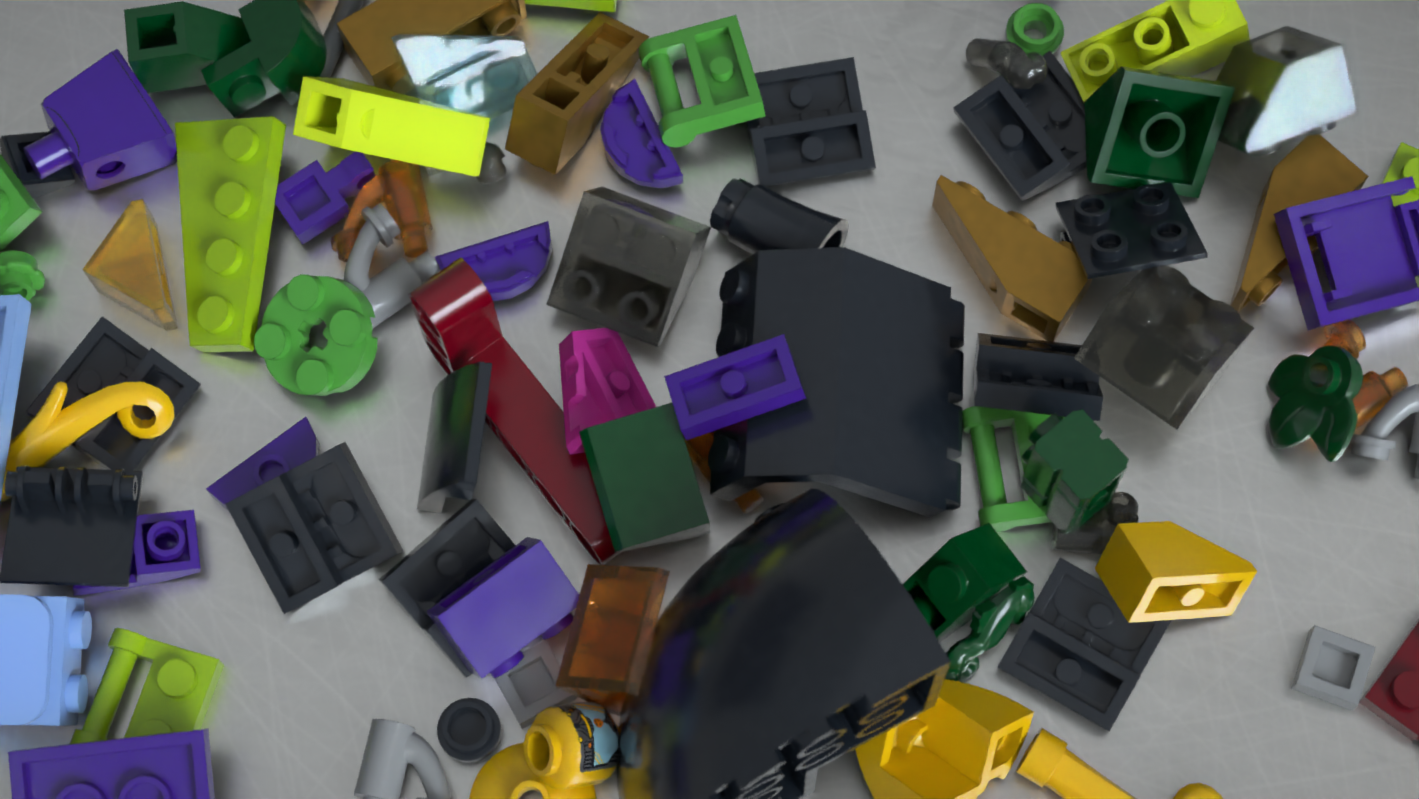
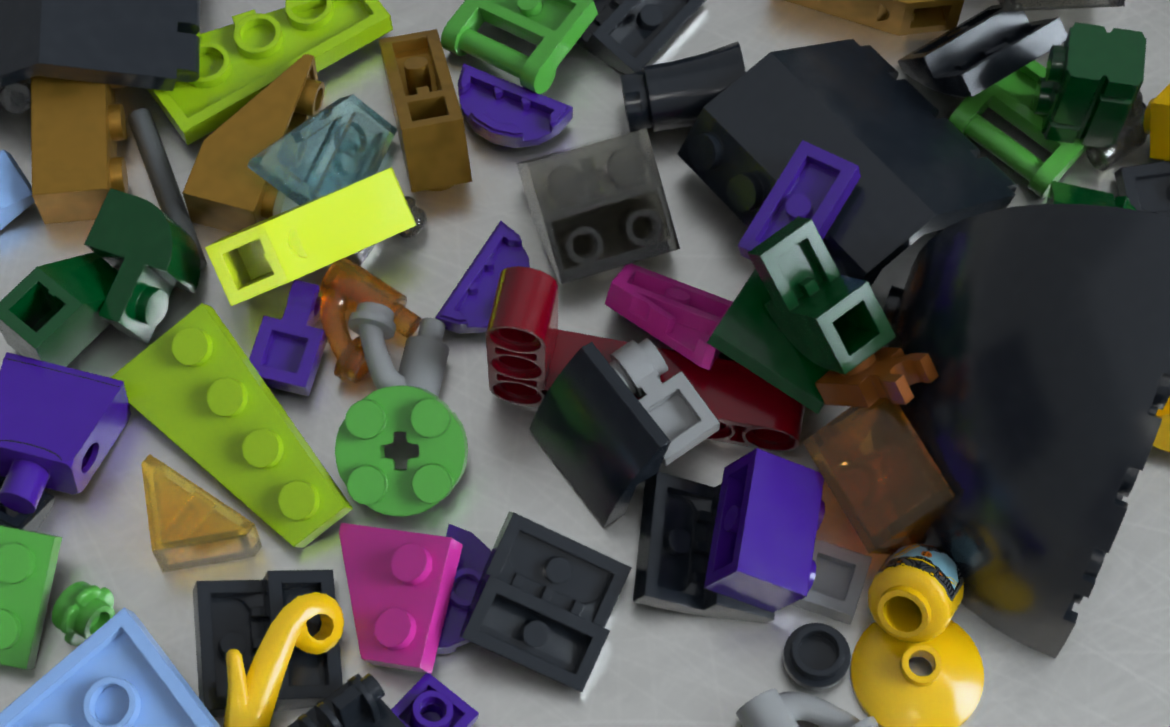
camera: 45 degrees left, 5 degrees down
none -> dark pink wing [339,523,463,674]
none -> light grey plate [609,338,720,466]
none -> dark green brick [748,216,896,375]
none -> dark orange plate [815,347,939,407]

